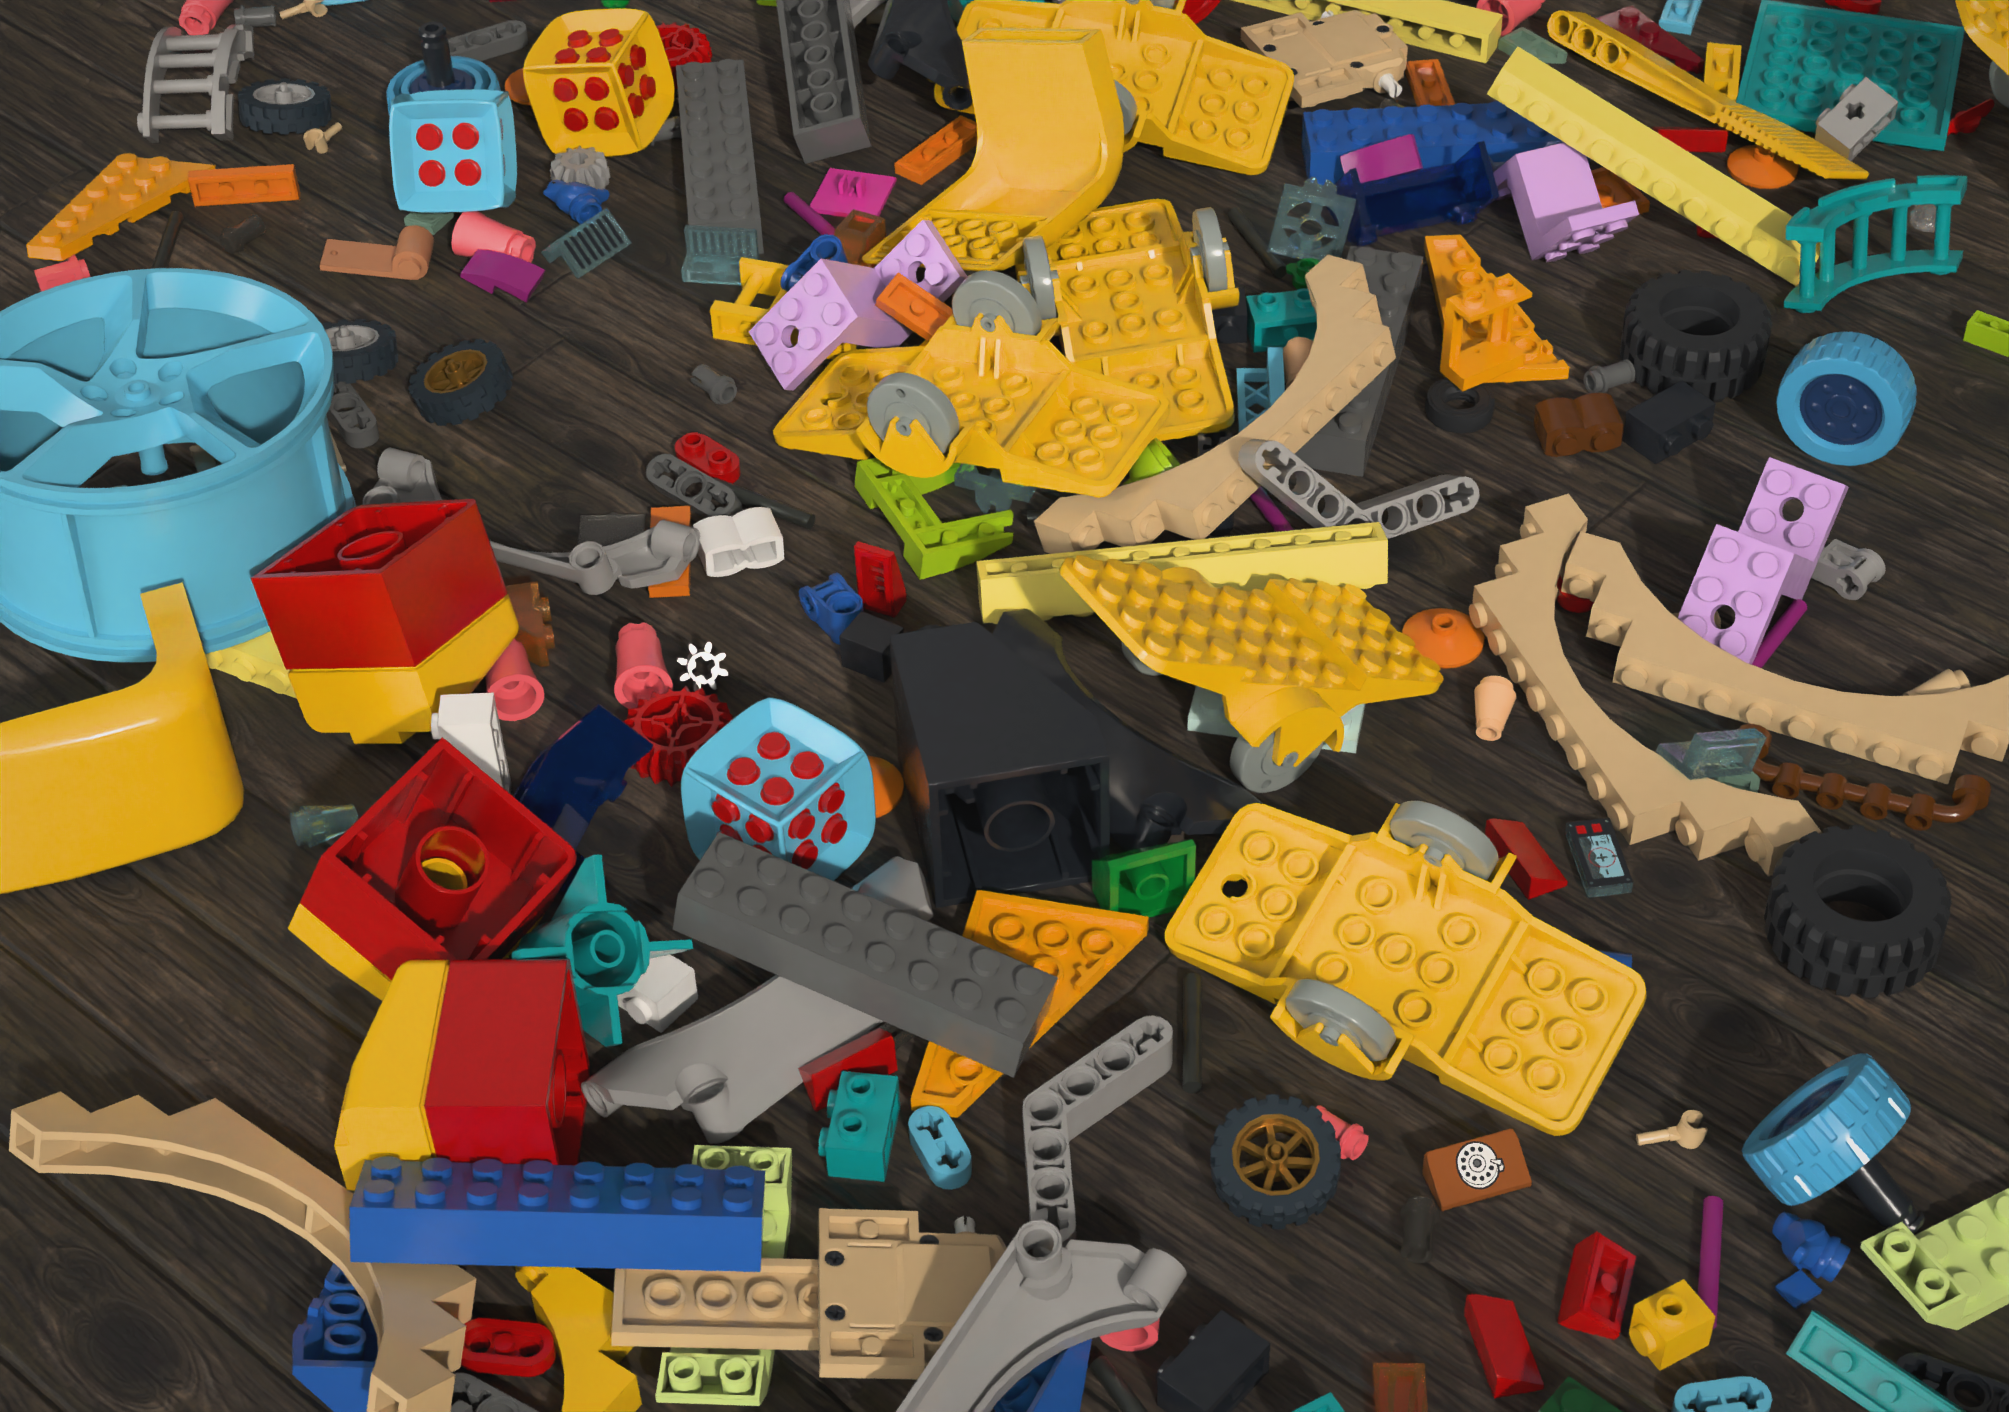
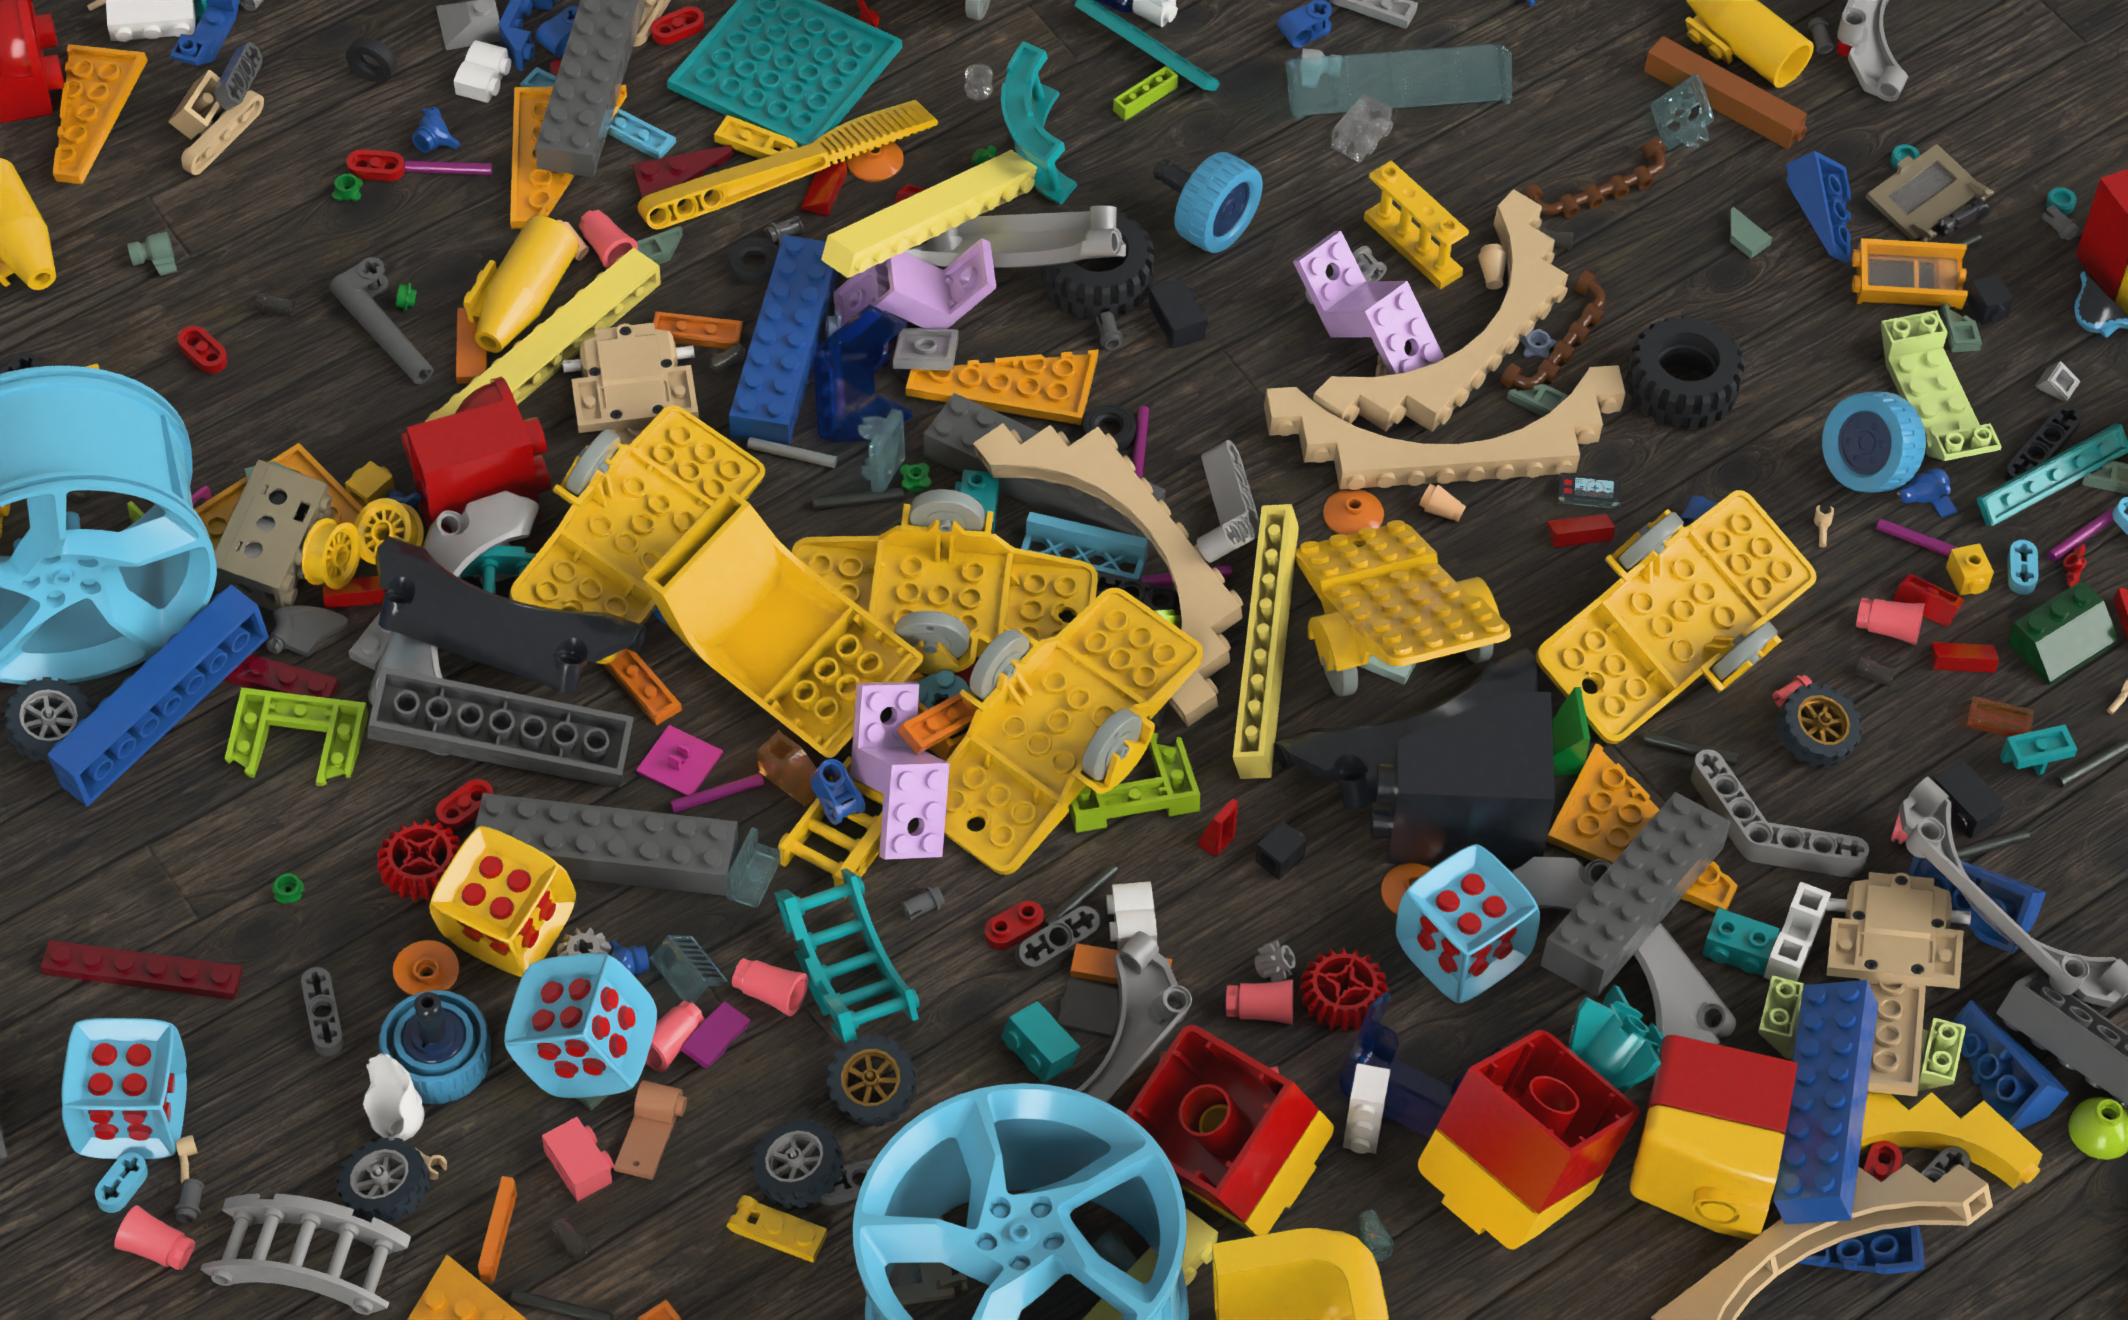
camera: 80 degrees left, 10 degrees up
red slope [798,1028,898,1112] -> none
blue piece [799,572,864,645] -> none
medium azure beam [908,1106,972,1190] -> none
light nougat cone [1283,337,1313,389] -> none
magenta slope [1340,134,1423,191] -> none
dark orange slope [1422,1129,1532,1211] -> none
light orange panel [1440,273,1532,392] -> none
reddish brown brick [1534,393,1624,457] -> none
clear light blue panel [1656,728,1767,780] -> none
light grey brick [1815,77,1898,161] -> none
none -> white hair [363,1053,424,1141]
none -> red plate [436,779,493,831]
none -> coral brick [542,1117,614,1202]
none -> coral plant [732,958,808,1017]
none -> light grey bar [747,437,837,468]
none -> teal fence [774,868,920,1044]
none -> light grey tile [893,328,959,370]
none -> light grey panel [904,206,1126,268]
none -> teal brick [1001,1001,1080,1083]
none -> magenta bar [1132,406,1149,478]
none -> yellow fence [1364,160,1469,290]
none -> sand blue plate [1519,329,1557,359]
none -> white arch [1764,882,1831,982]
none -> coral plant [1856,598,1925,646]

